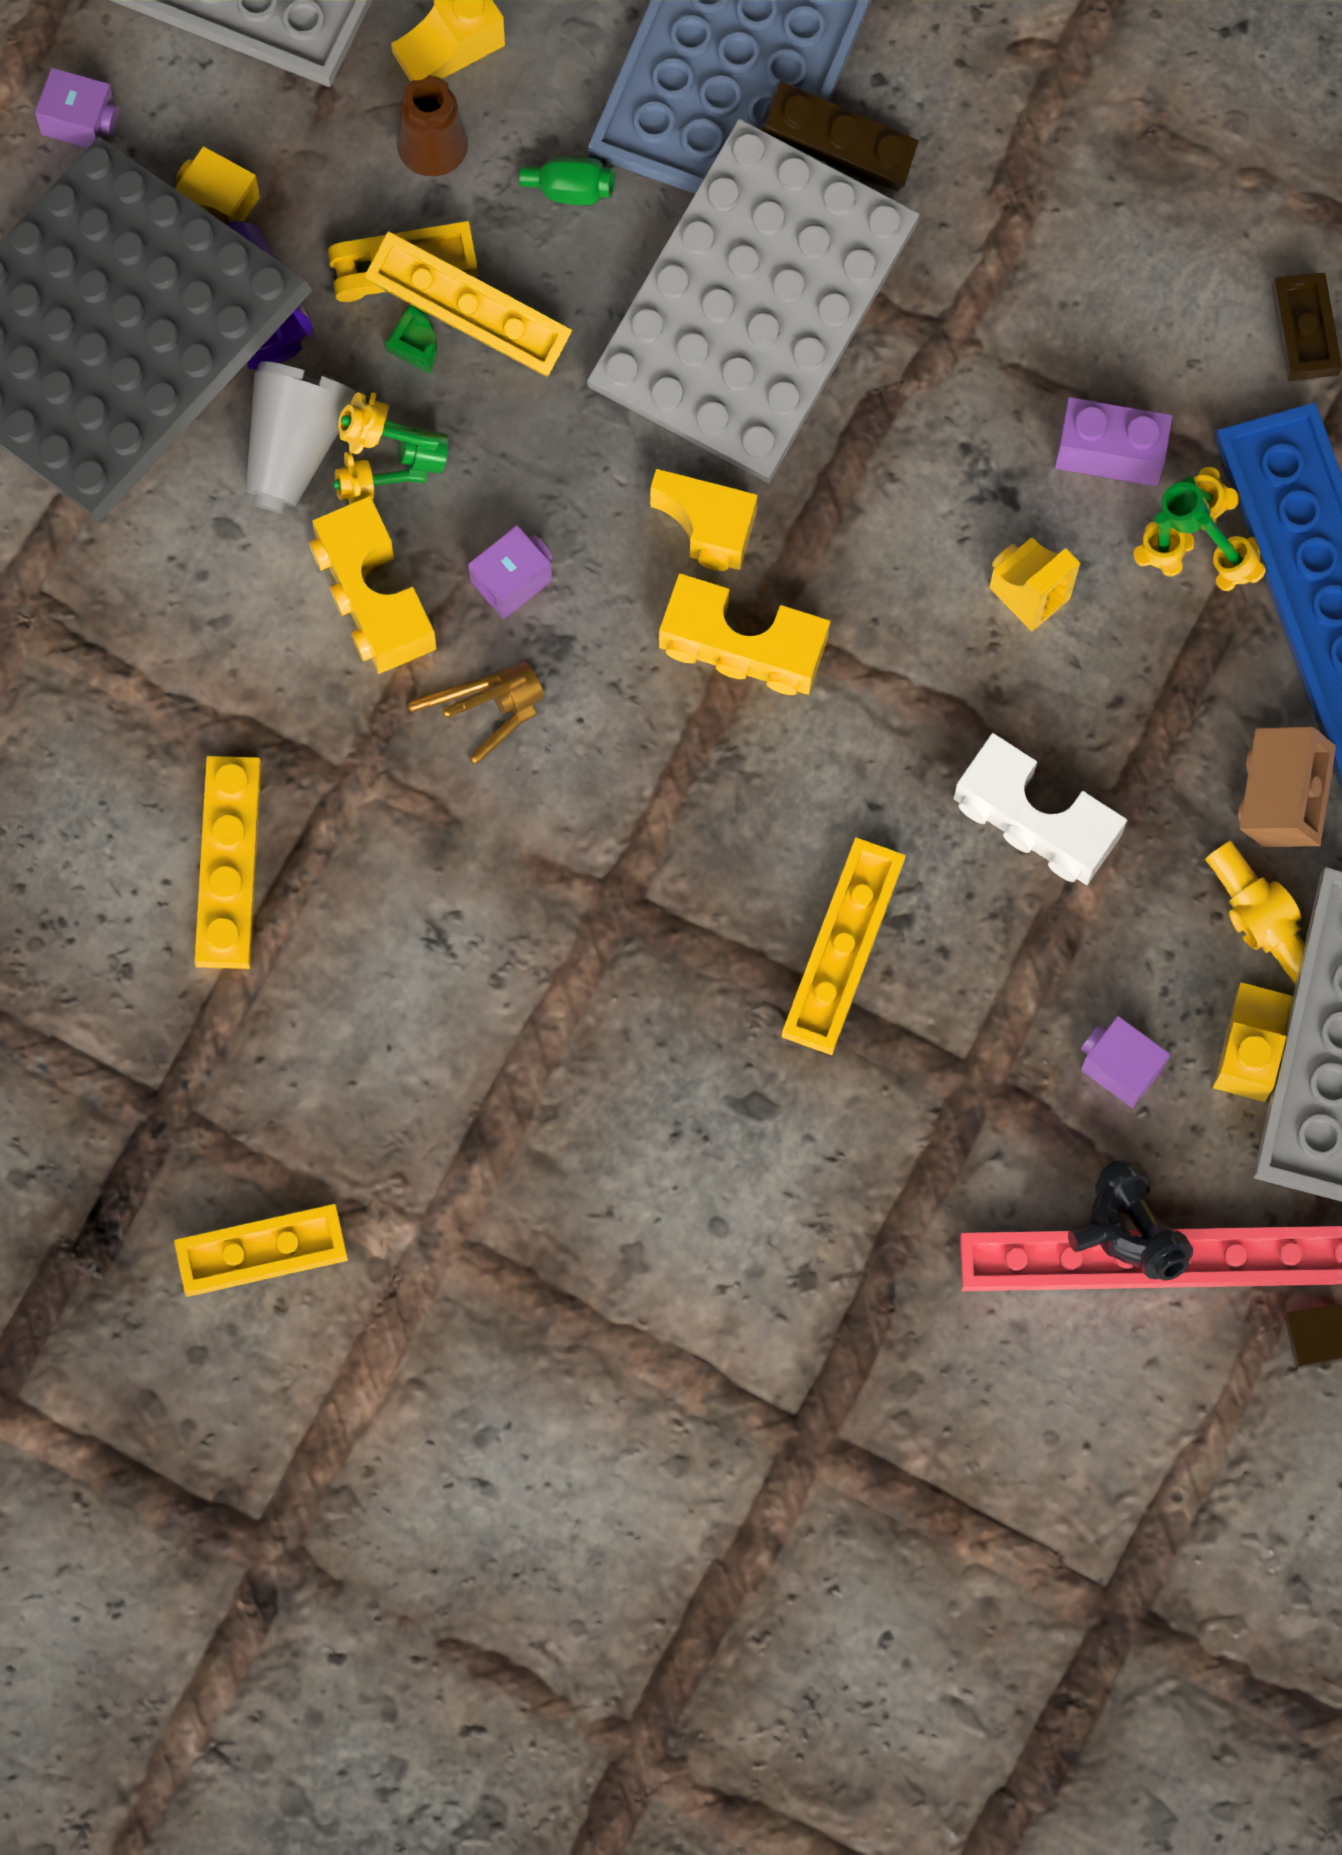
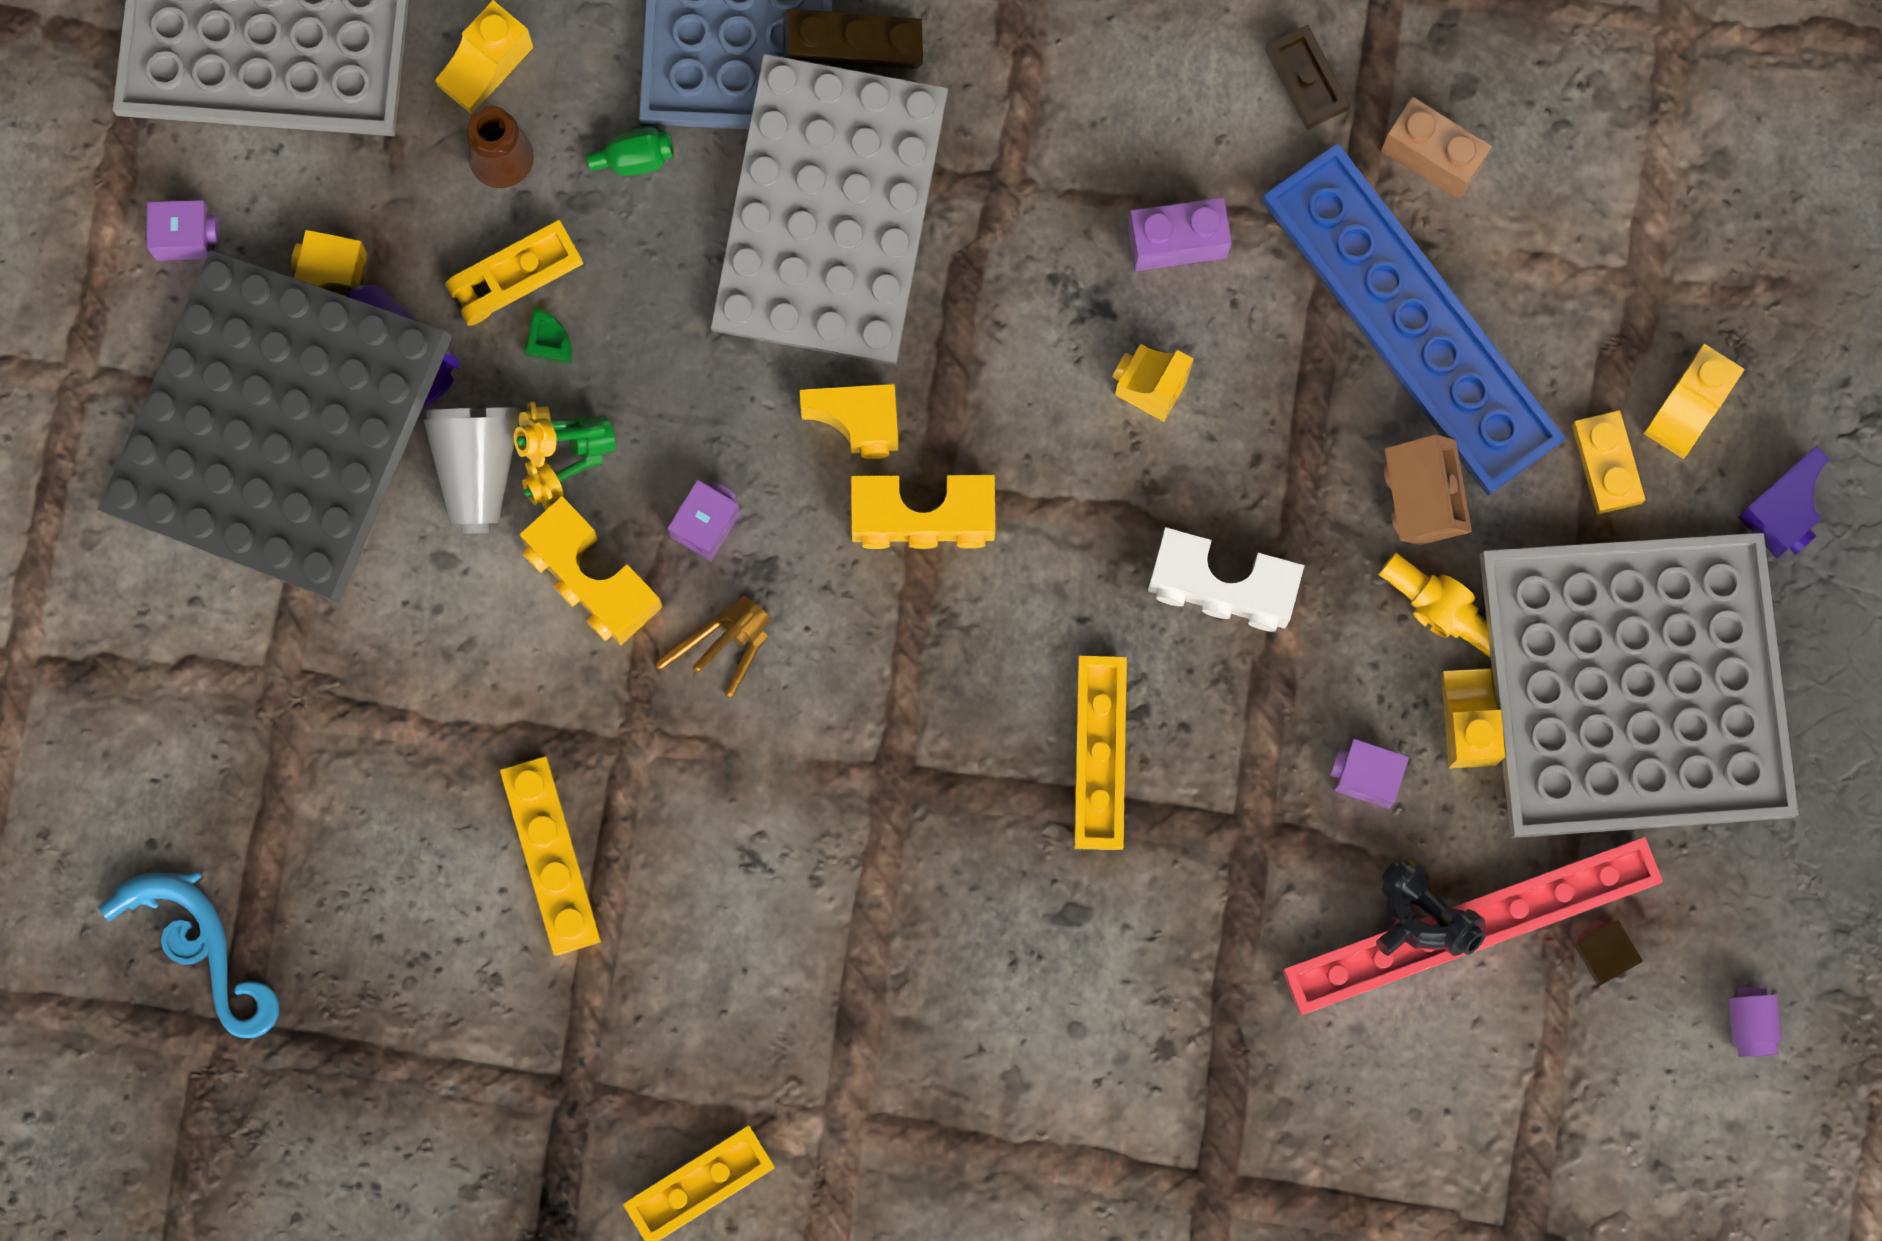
camera: 20 degrees left, 5 degrees up
yellow plate [364,231,572,378] -> none
plant [1133,467,1266,591] -> none

